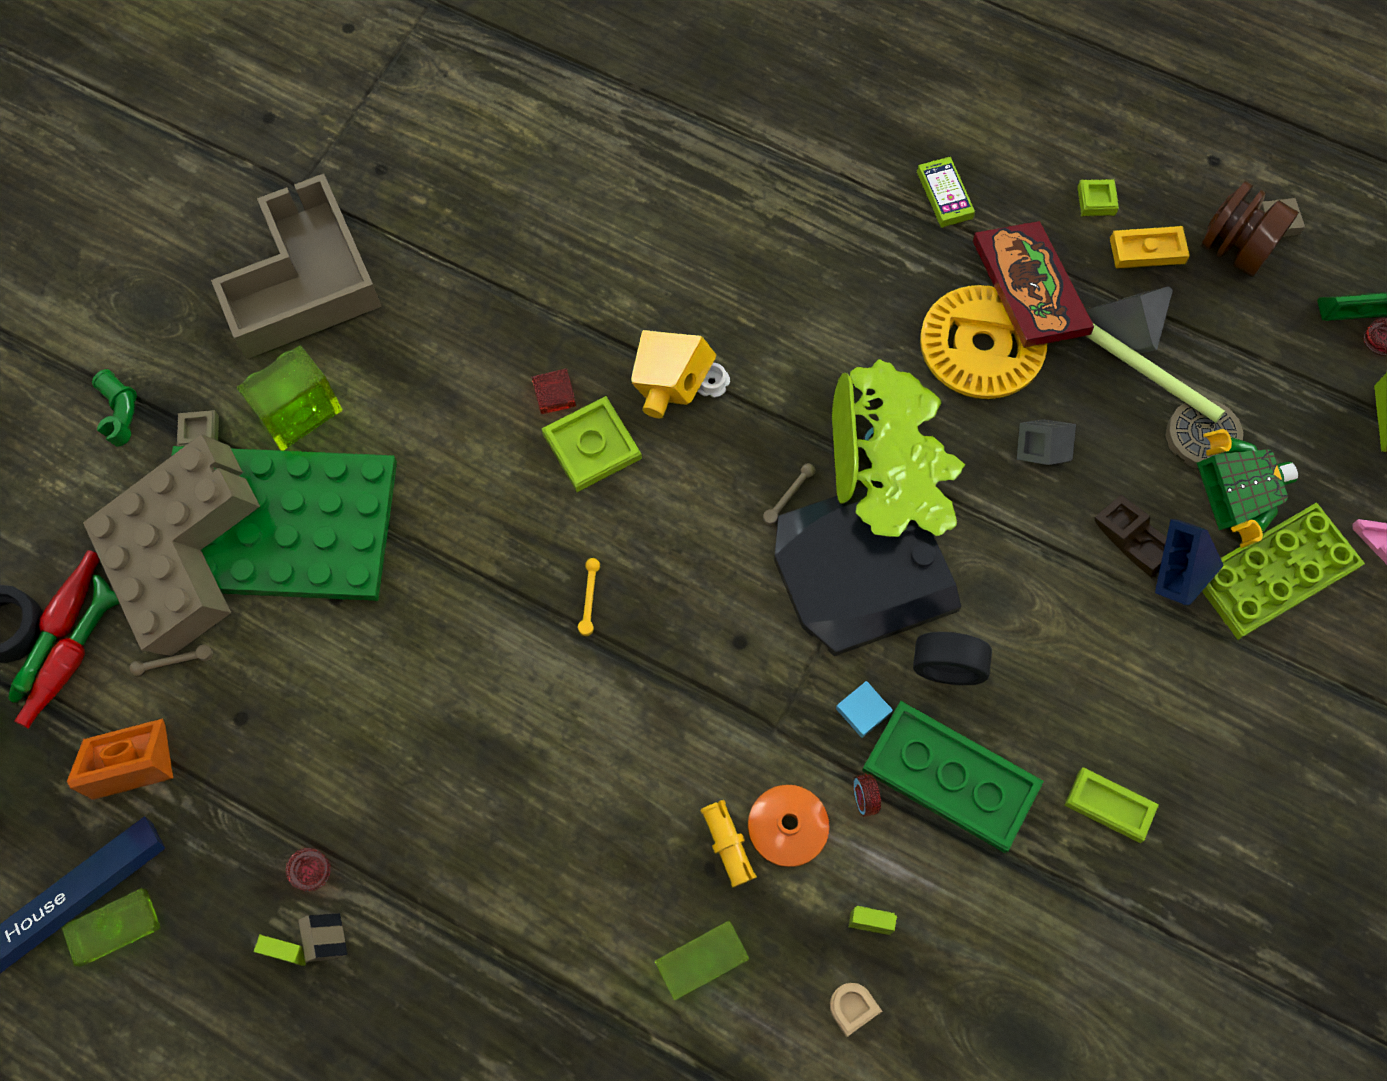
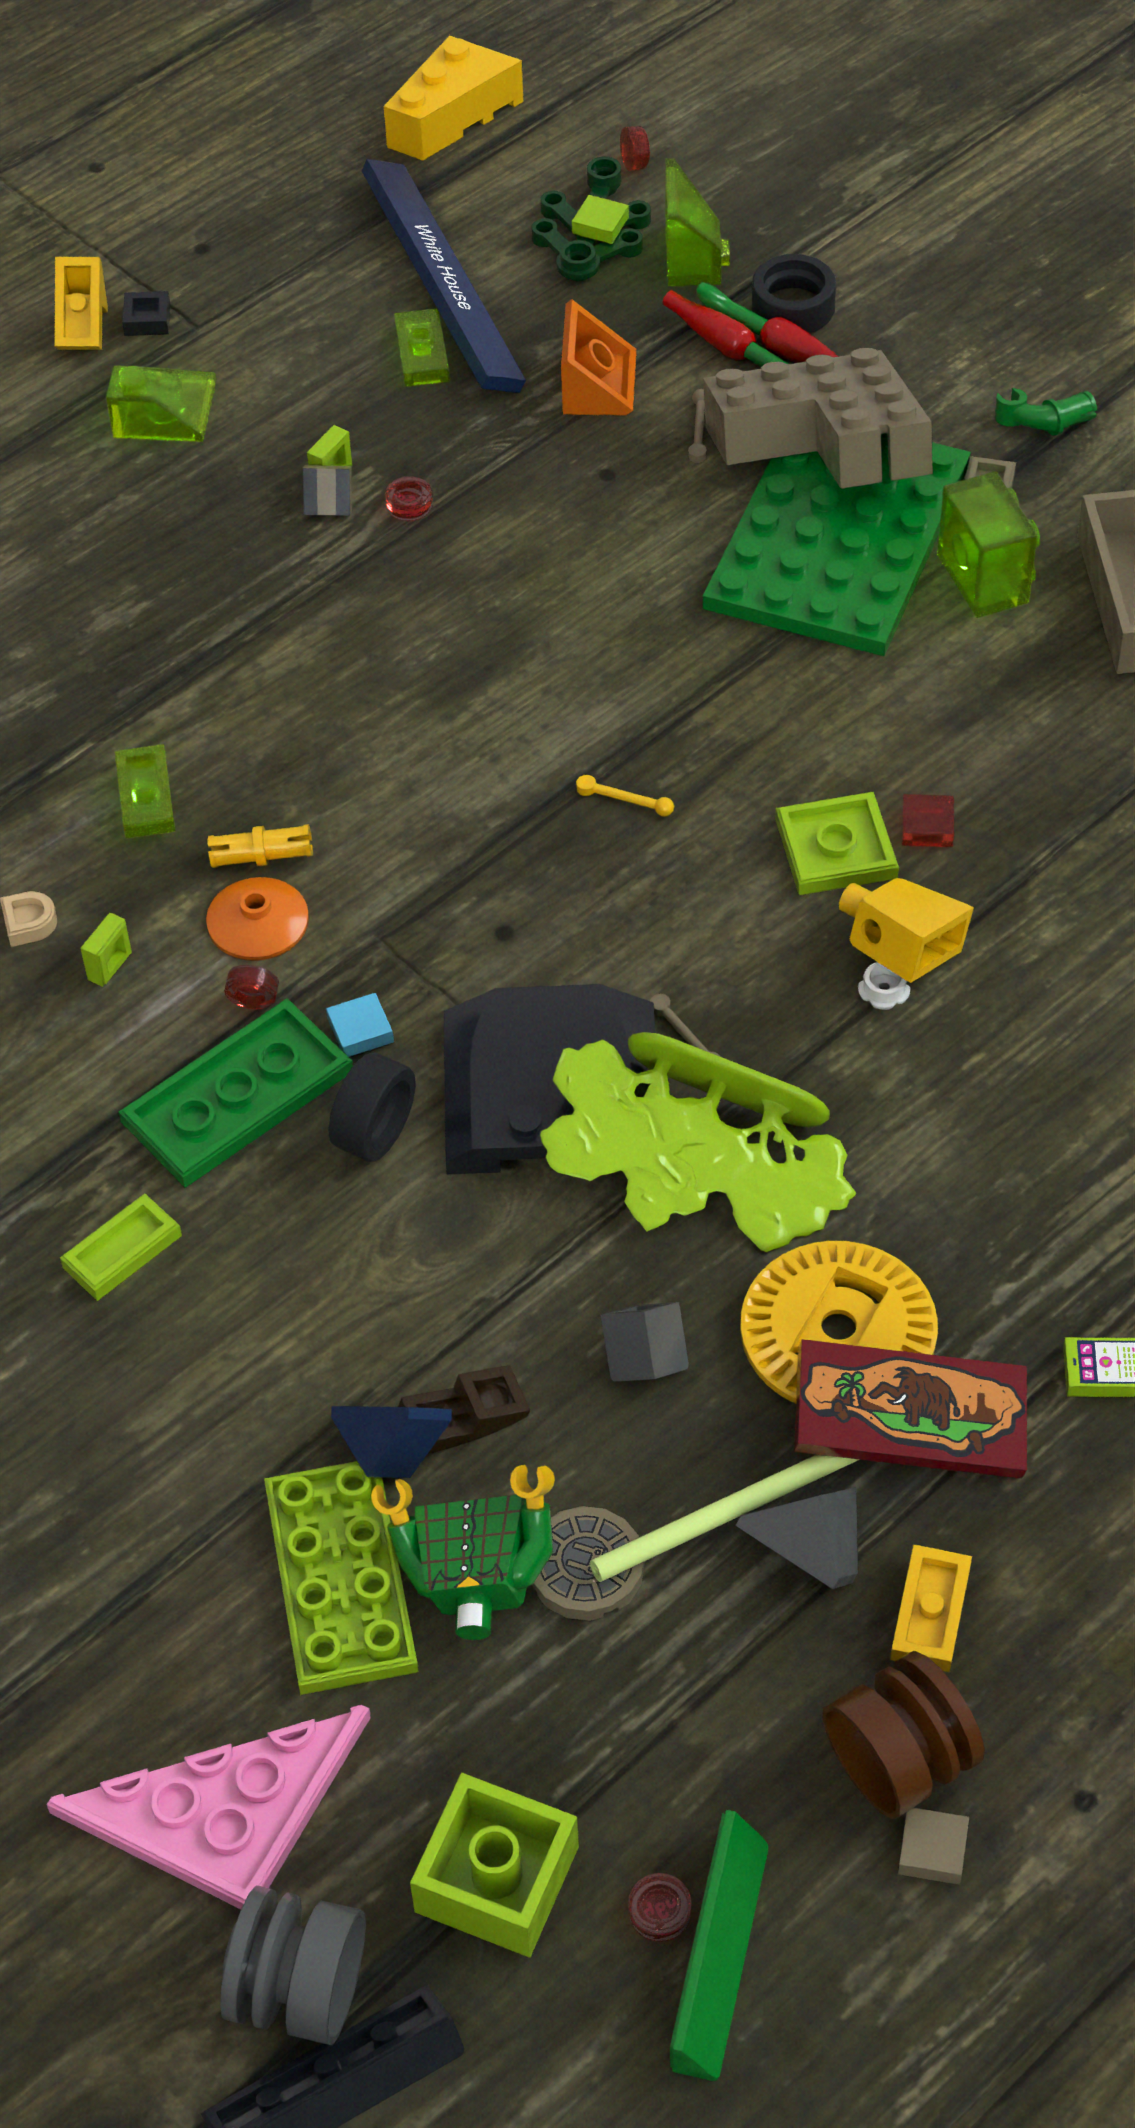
camera: 110 degrees right, 15 degrees down
lime tile [1077,179,1119,216] -> none

